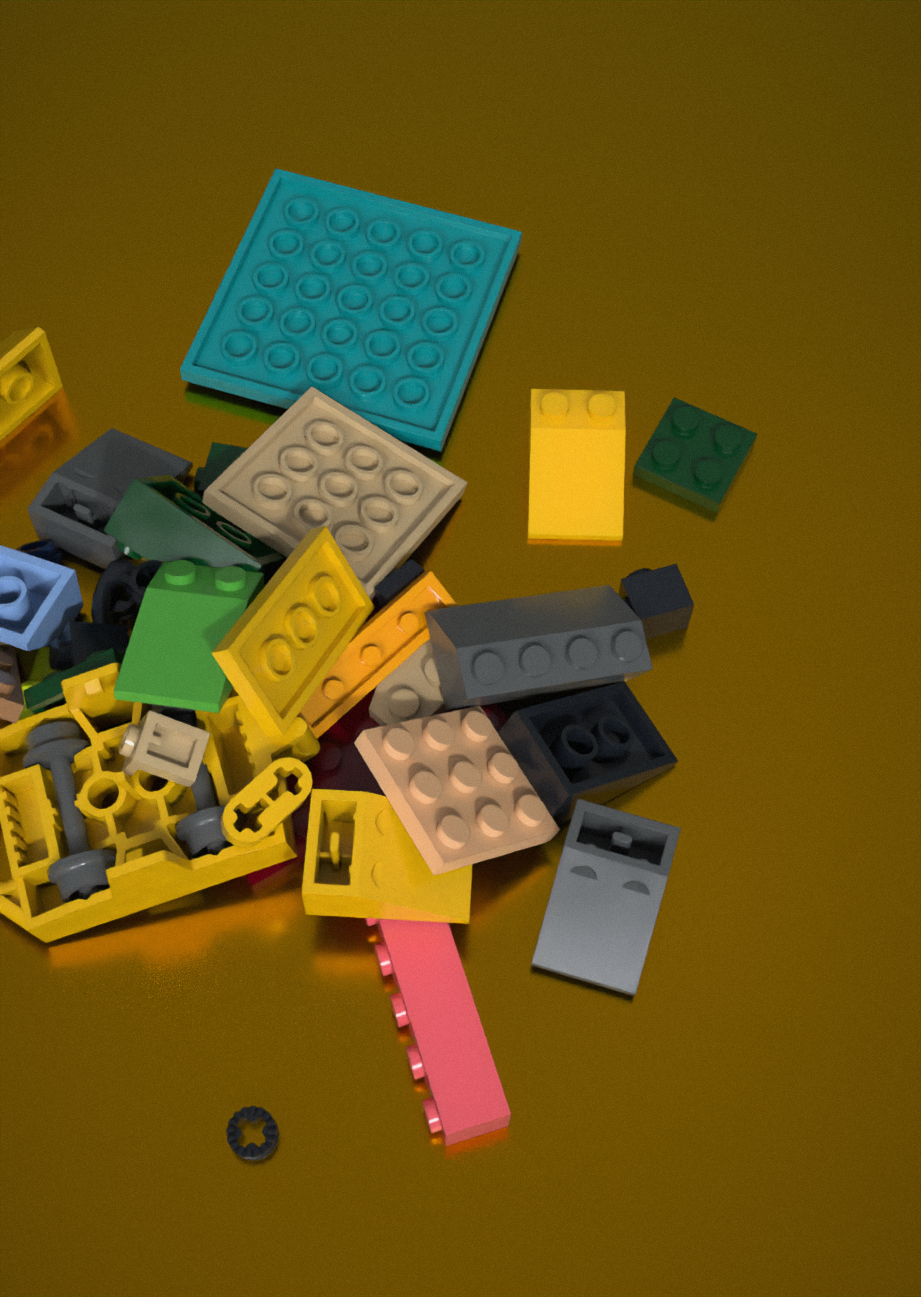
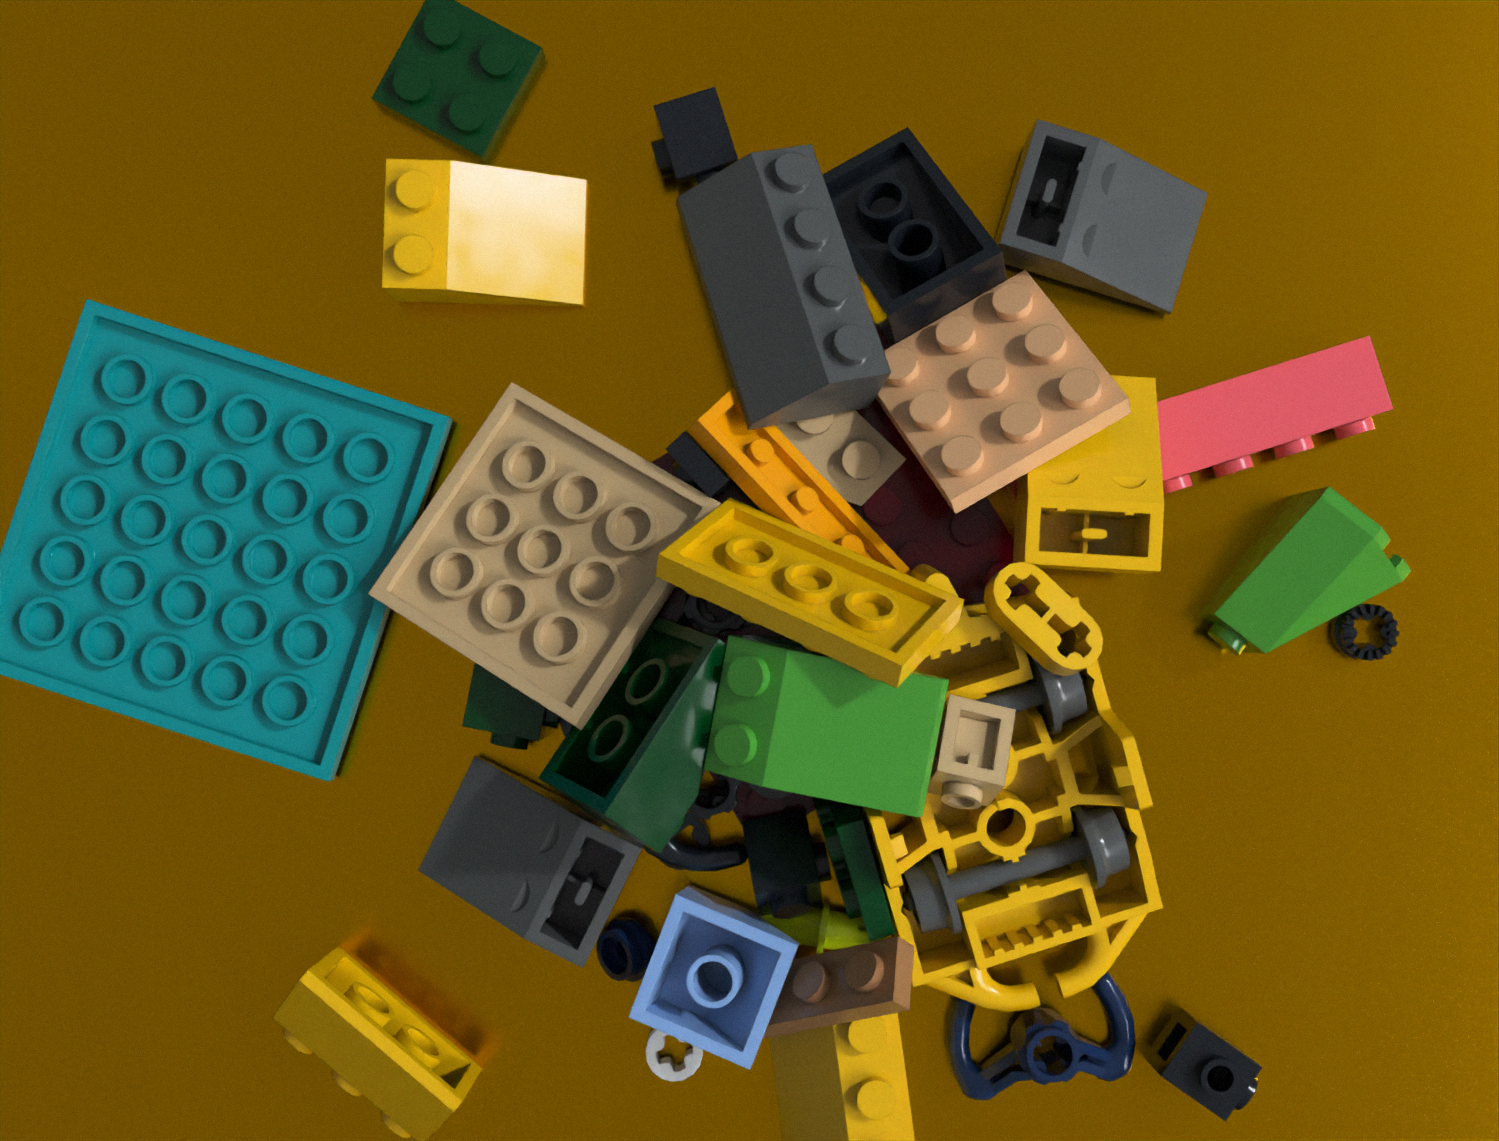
camera: 90 degrees left, 25 degrees up
none -> bright green slope [1198,486,1411,655]

